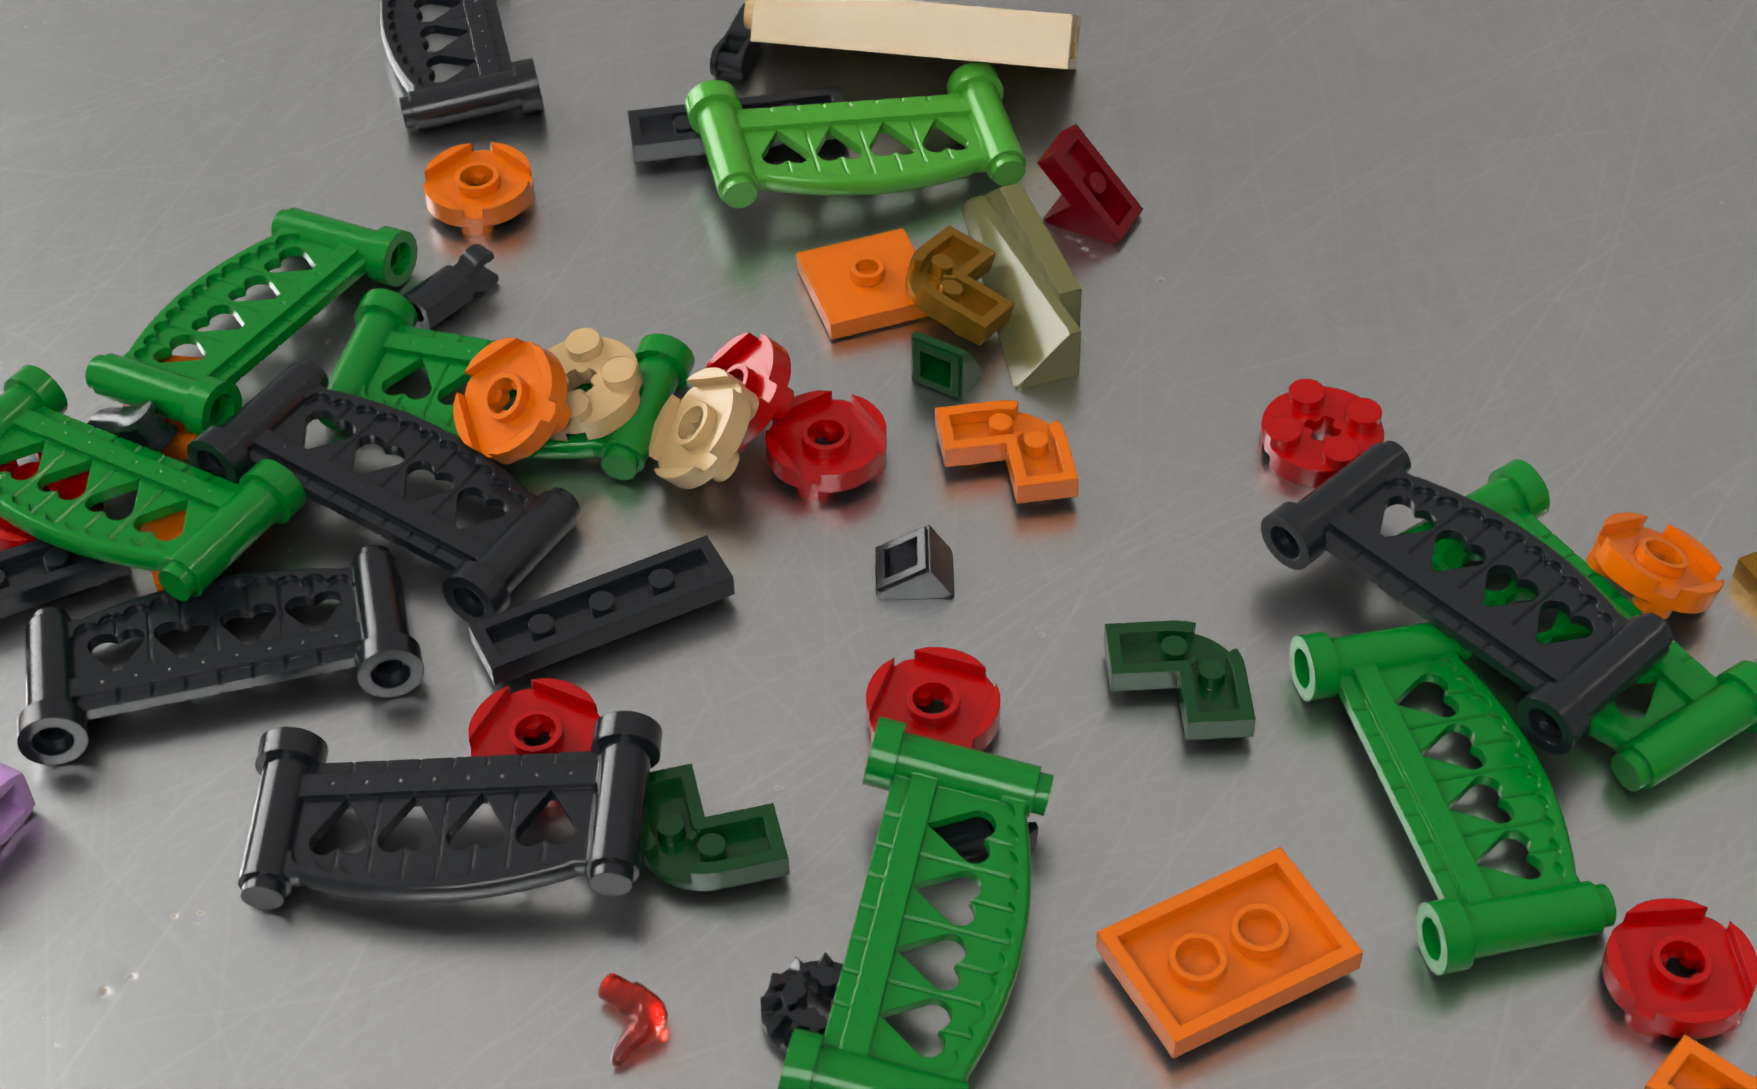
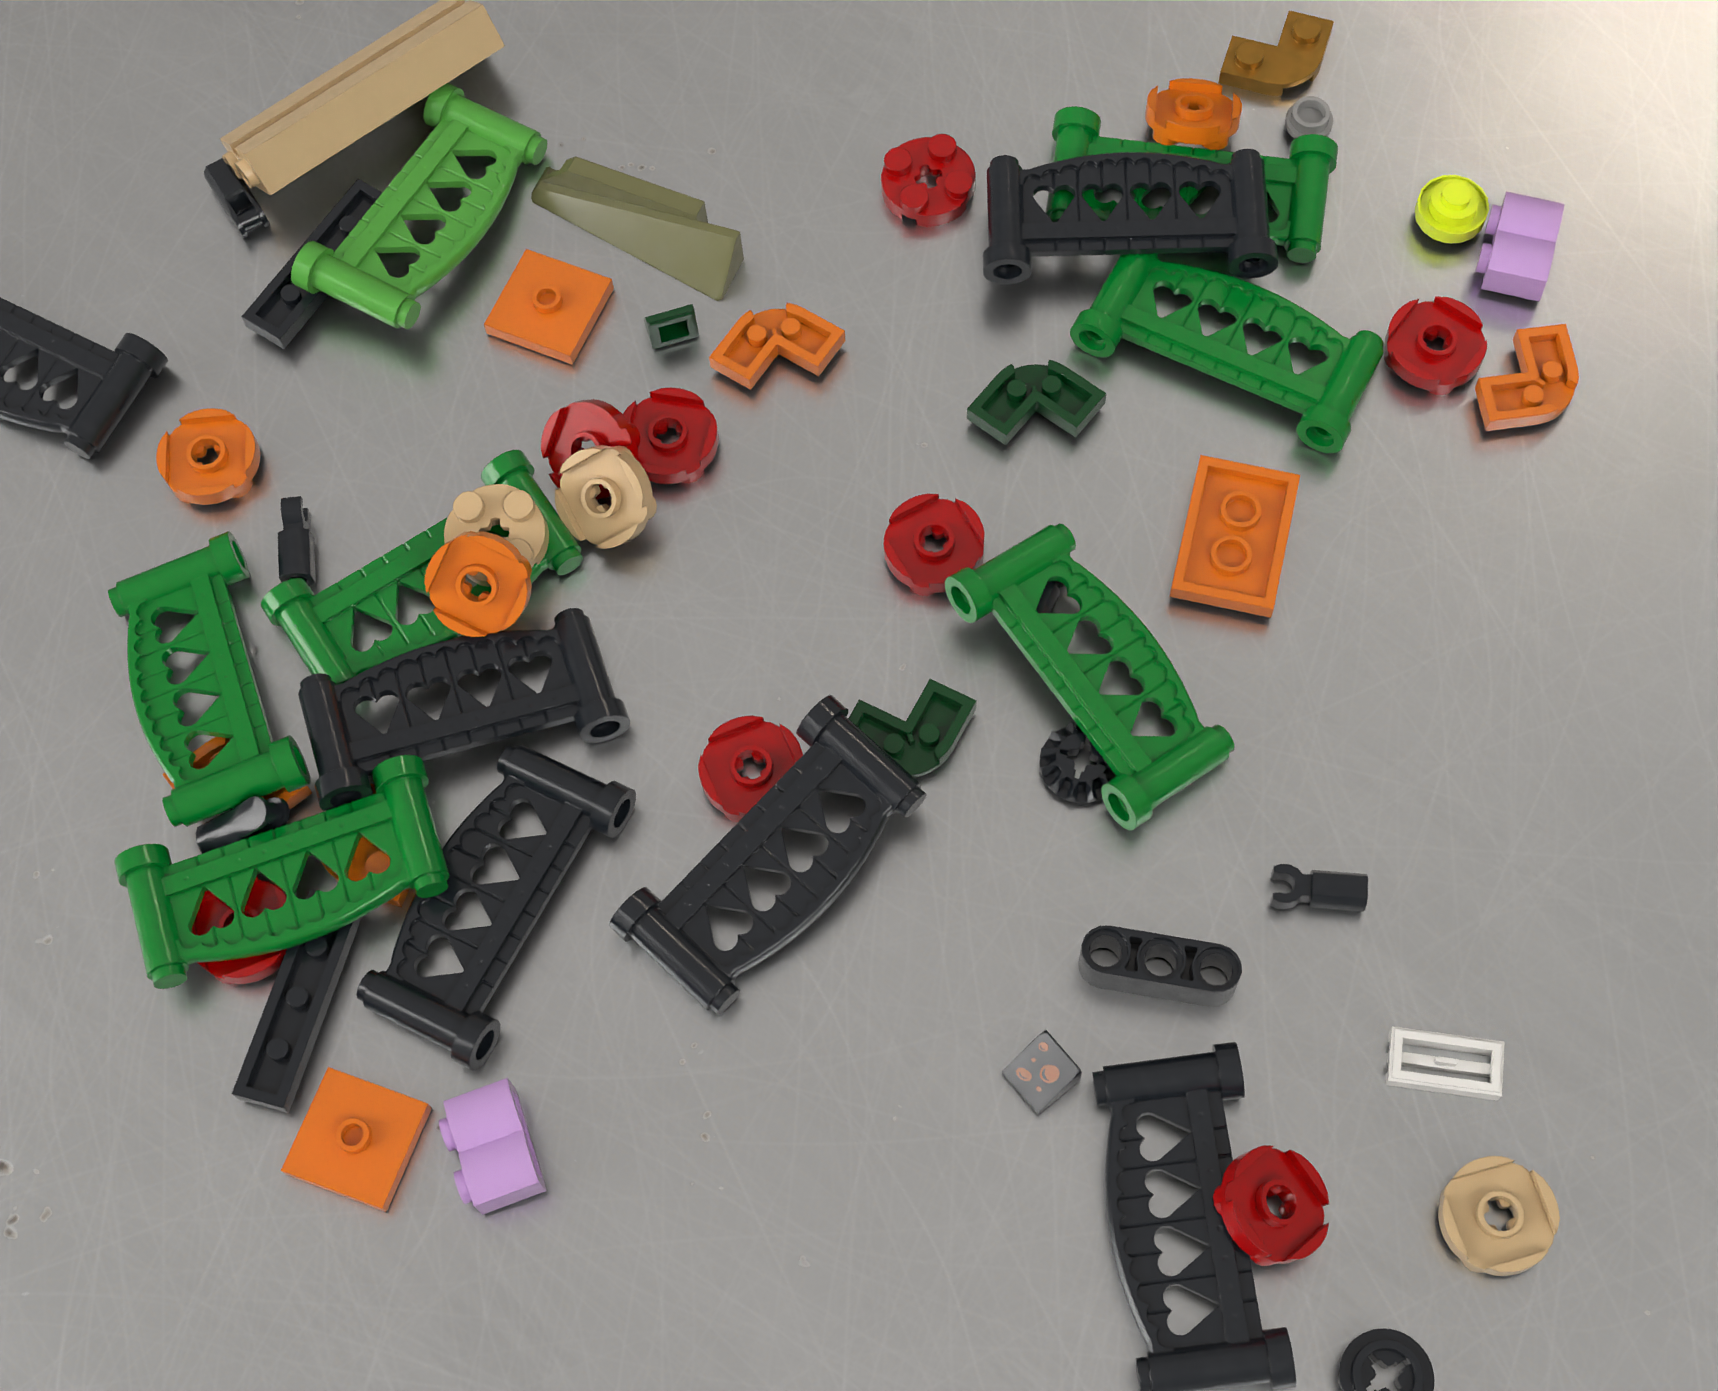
camera: 45 degrees left, 20 degrees up
black plate [468,535,735,686] -> none
clear red animal [598,973,668,1066] -> none
black slope [875,524,955,600] -> none
pearl gold plate [905,225,1015,346] -> none
dark red slope [1037,124,1143,245] -> none

